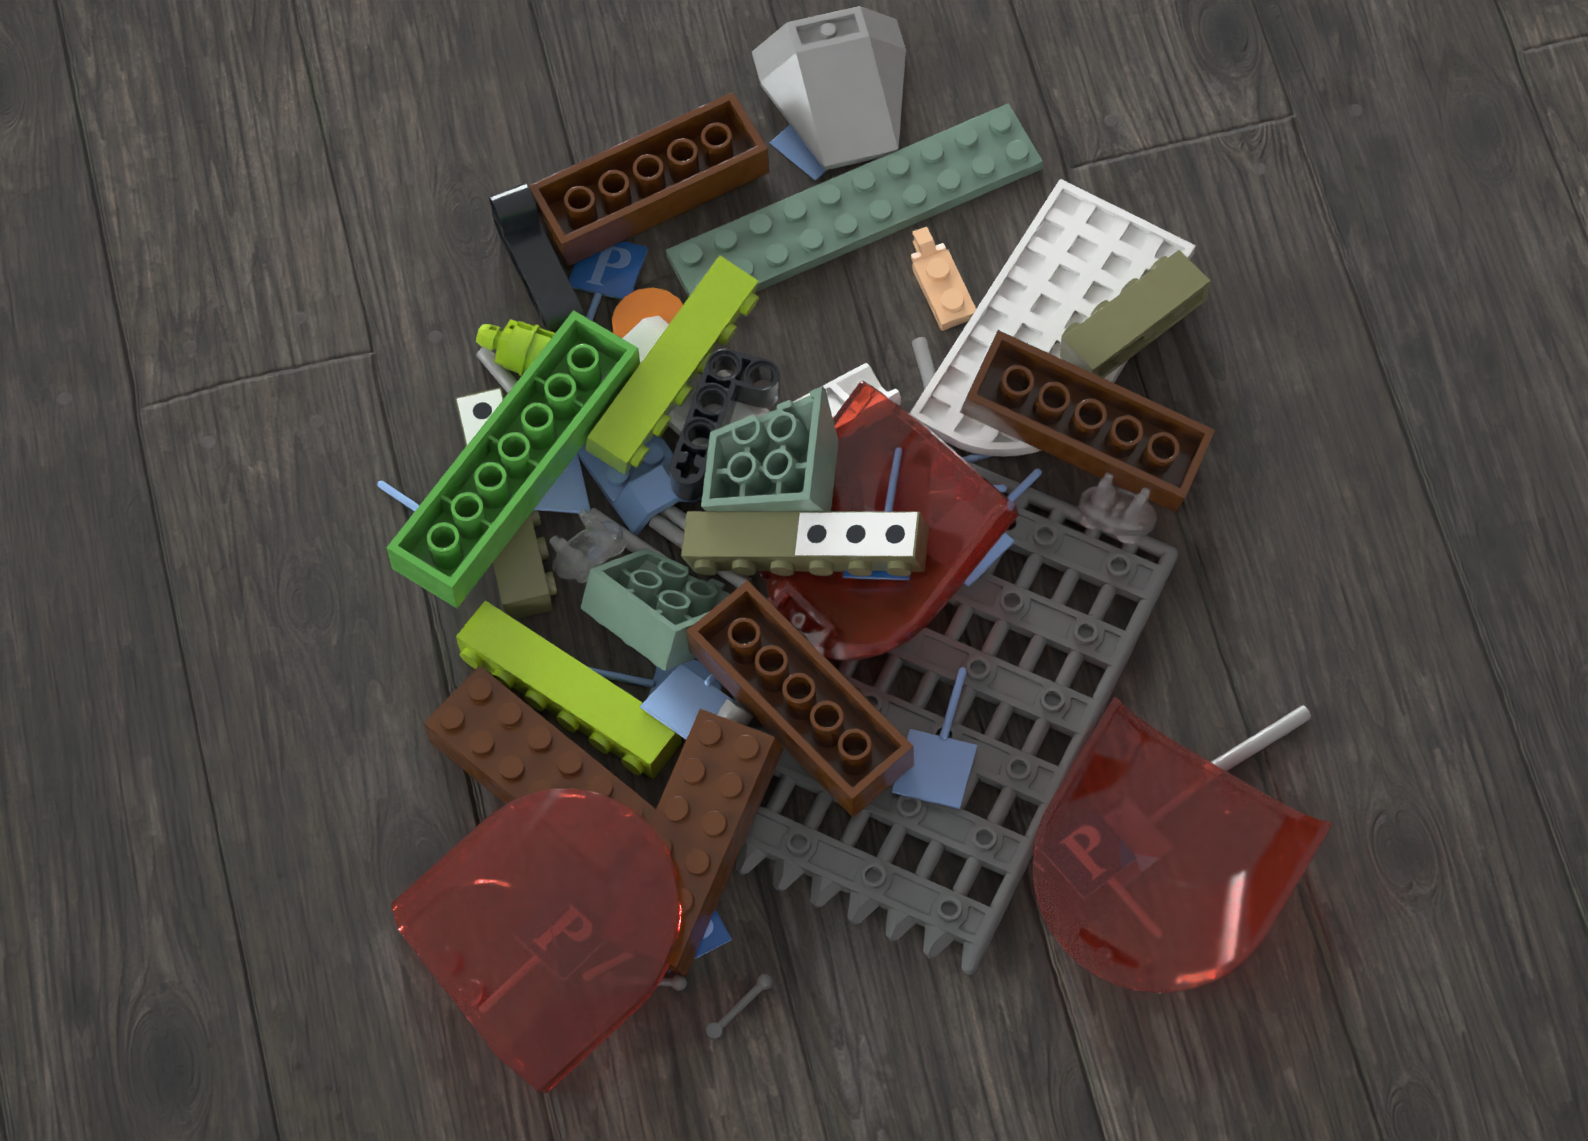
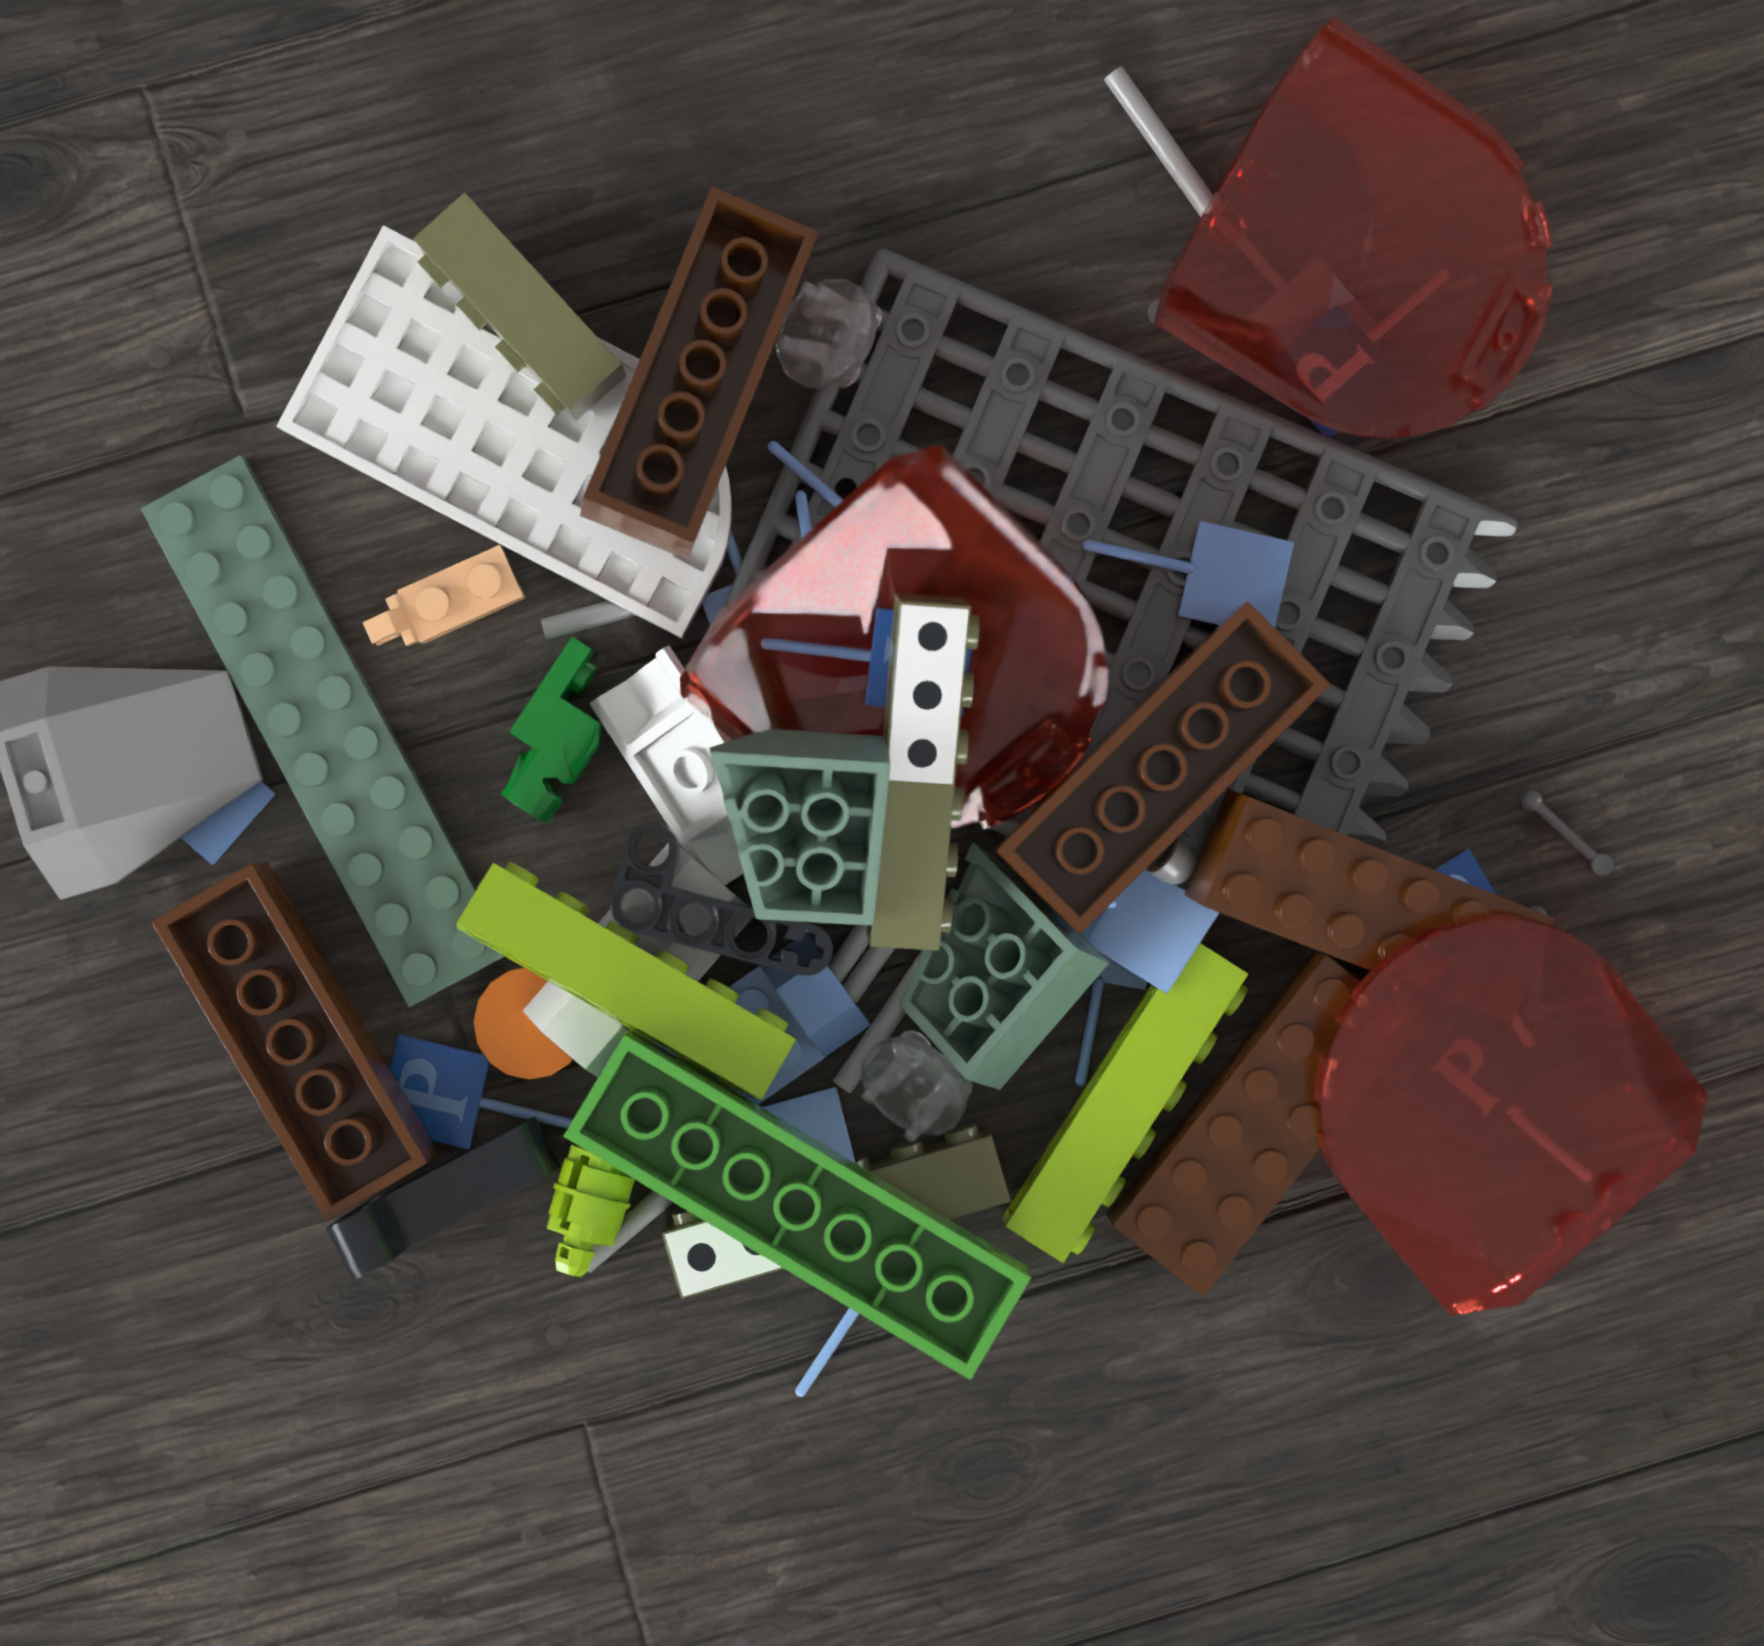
camera: 95 degrees left, 25 degrees up
none -> green plate [501,637,603,823]

